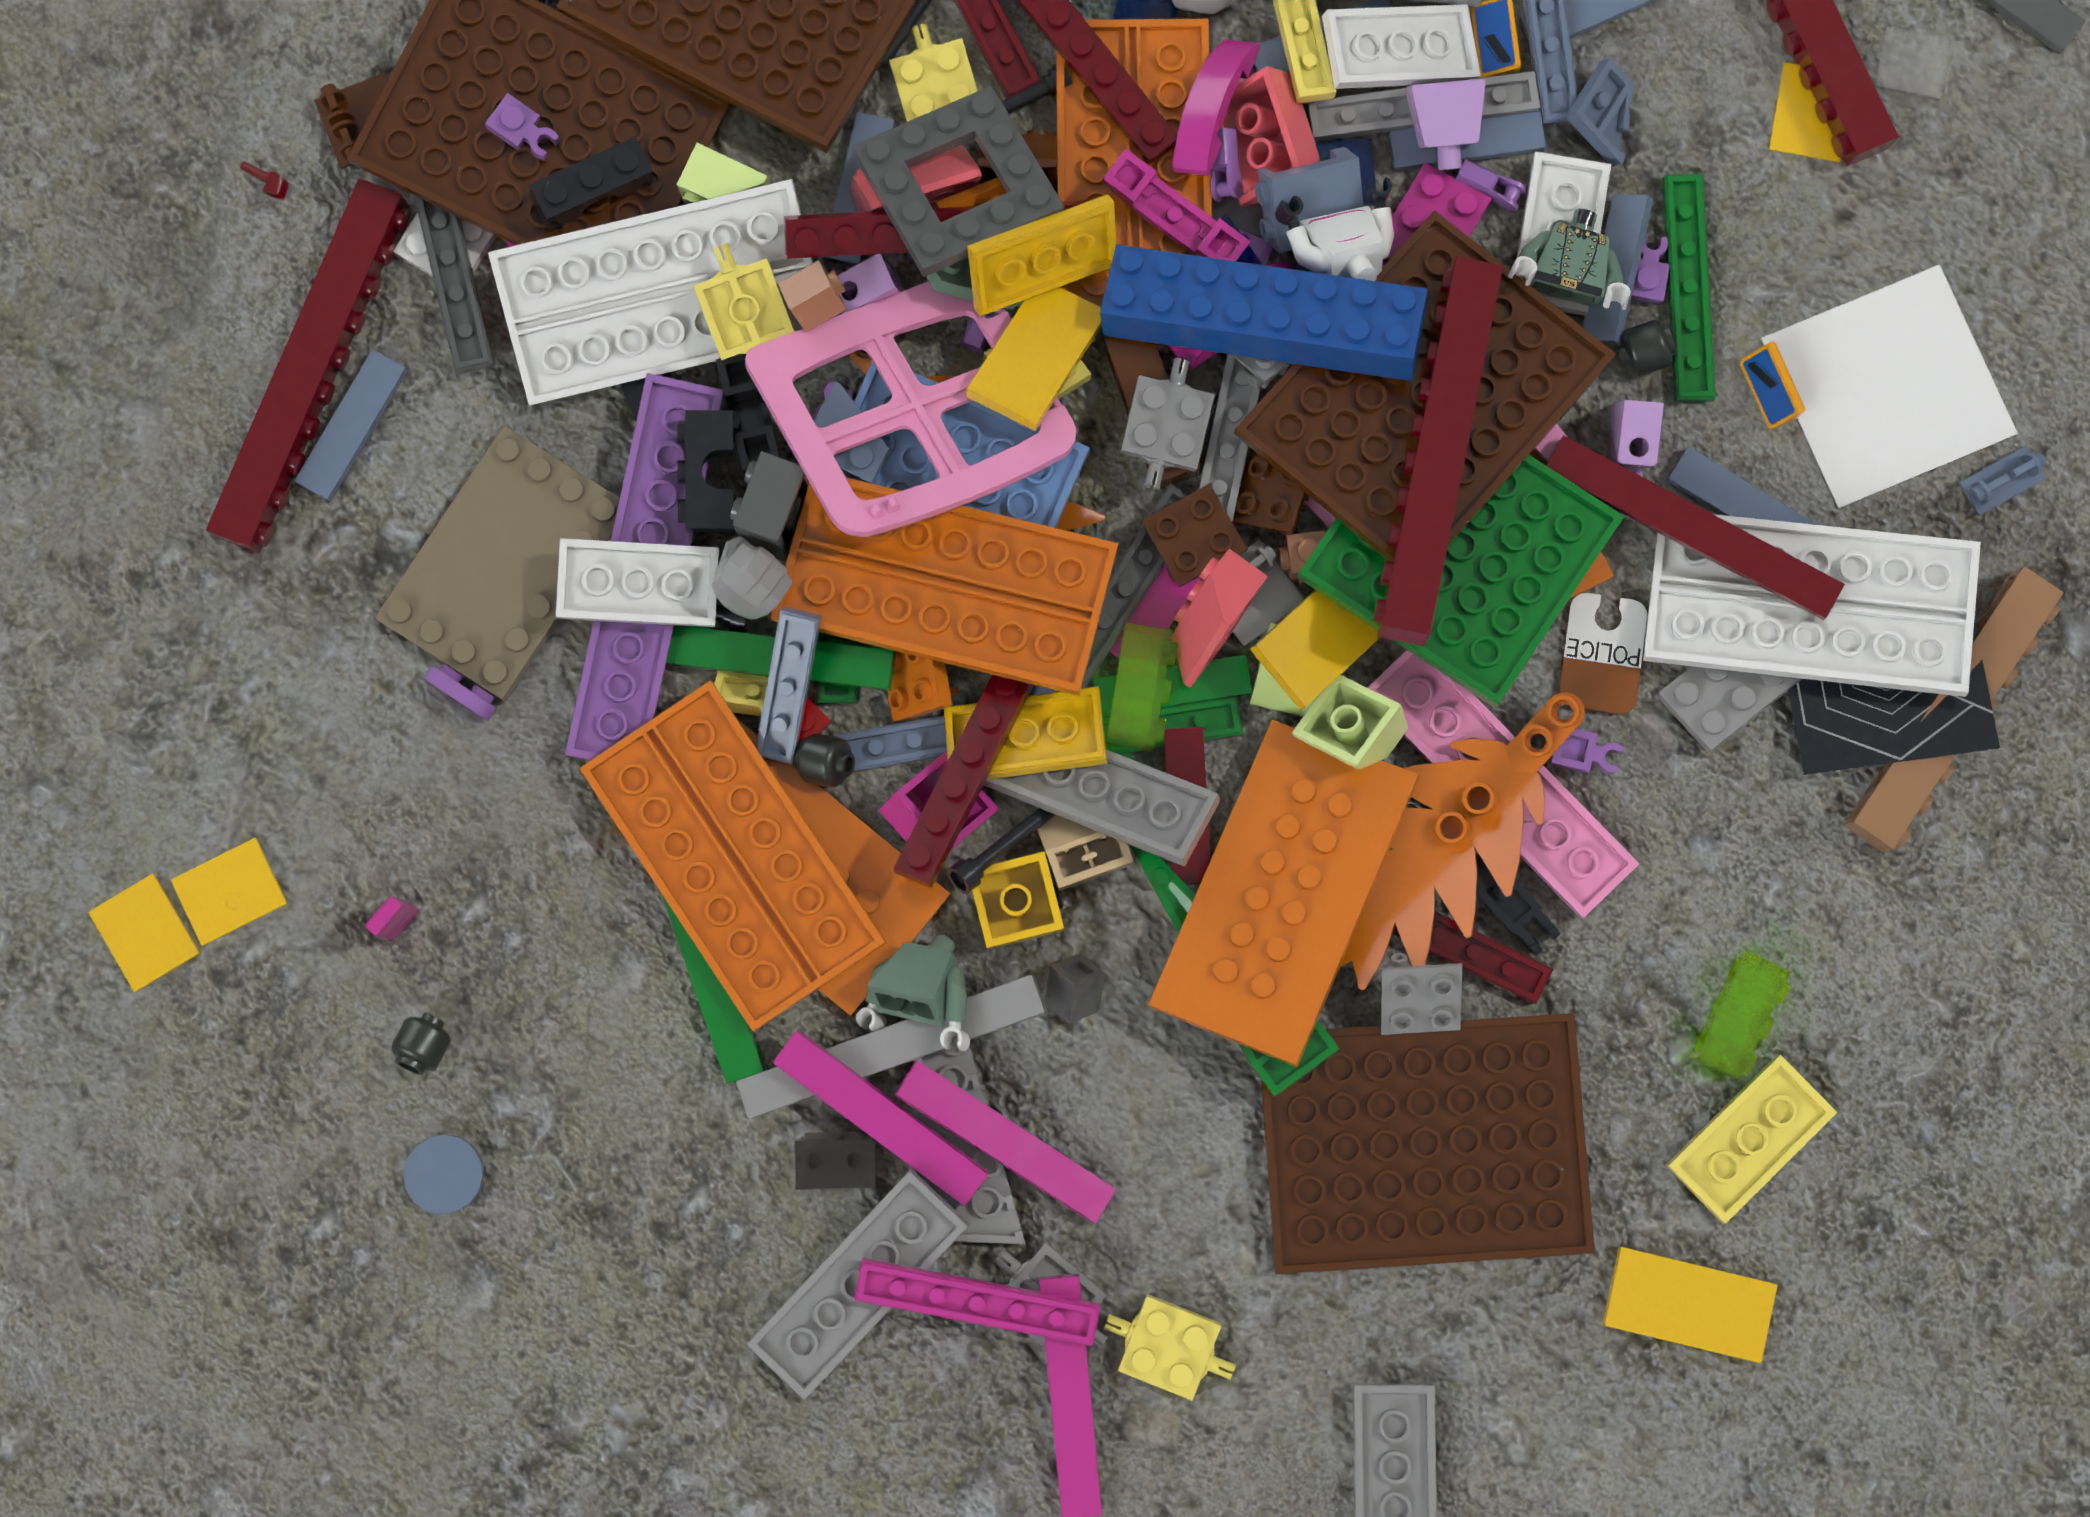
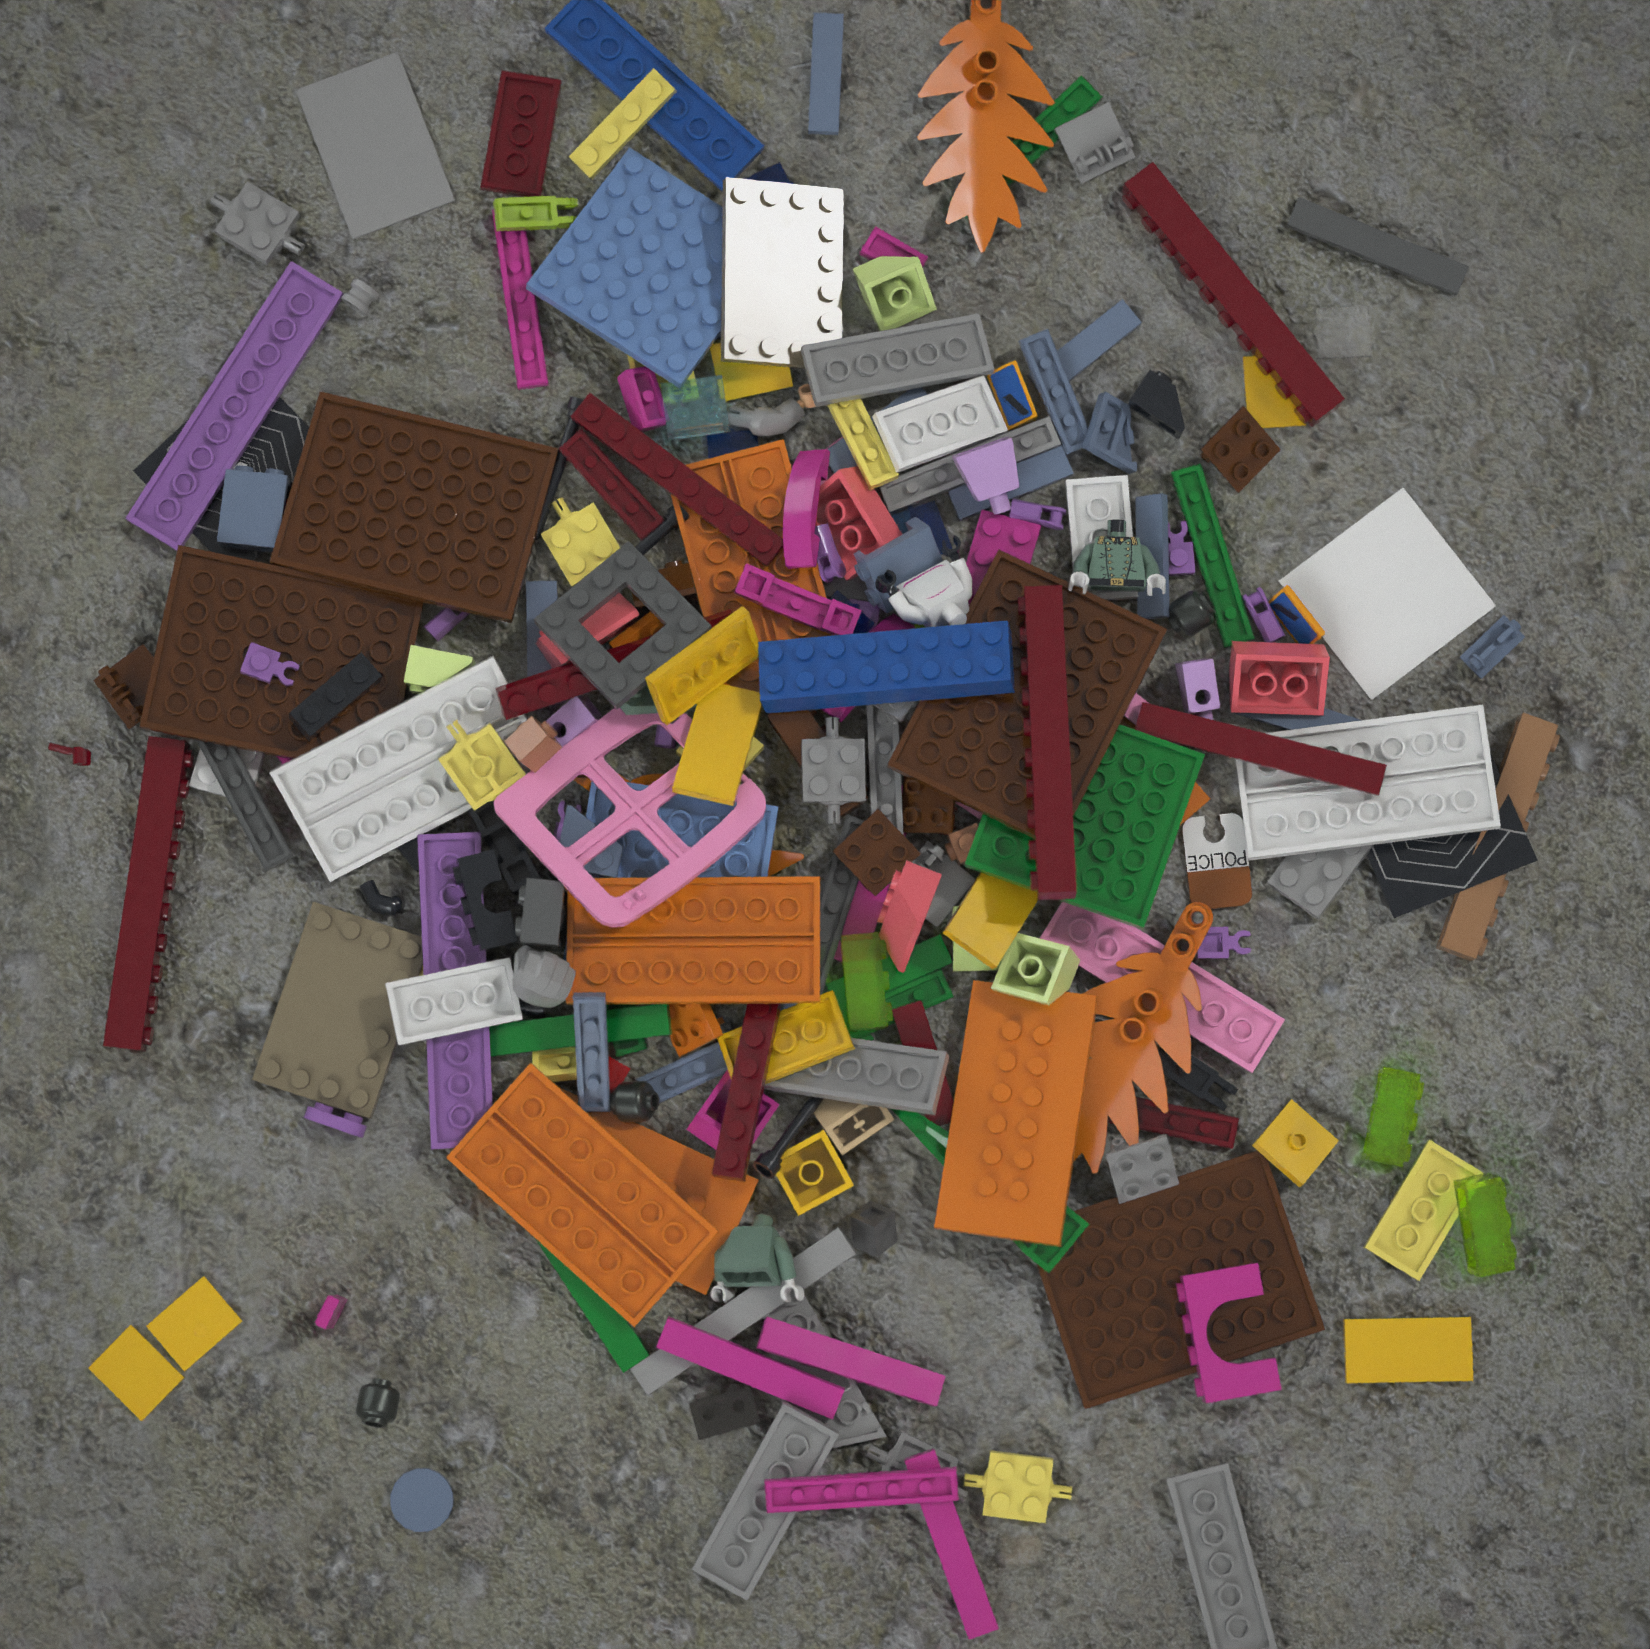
camera: 15 degrees left, 0 degrees up
sand blue tile [294,349,409,502] -> none
none -> black arm [359,880,403,916]
none -> medium lavender bar [424,607,470,642]
none -> black slope [1128,370,1185,440]
none -> dark pink arch [1176,1263,1282,1403]
none -> reddish brown hinge [1200,406,1281,493]
none -> coral slope [1229,641,1330,716]
none -> medium lavender bar [1242,587,1285,643]
none -> yellow plate [1252,1099,1339,1188]
none -> clear neon green brick [1453,1173,1517,1278]

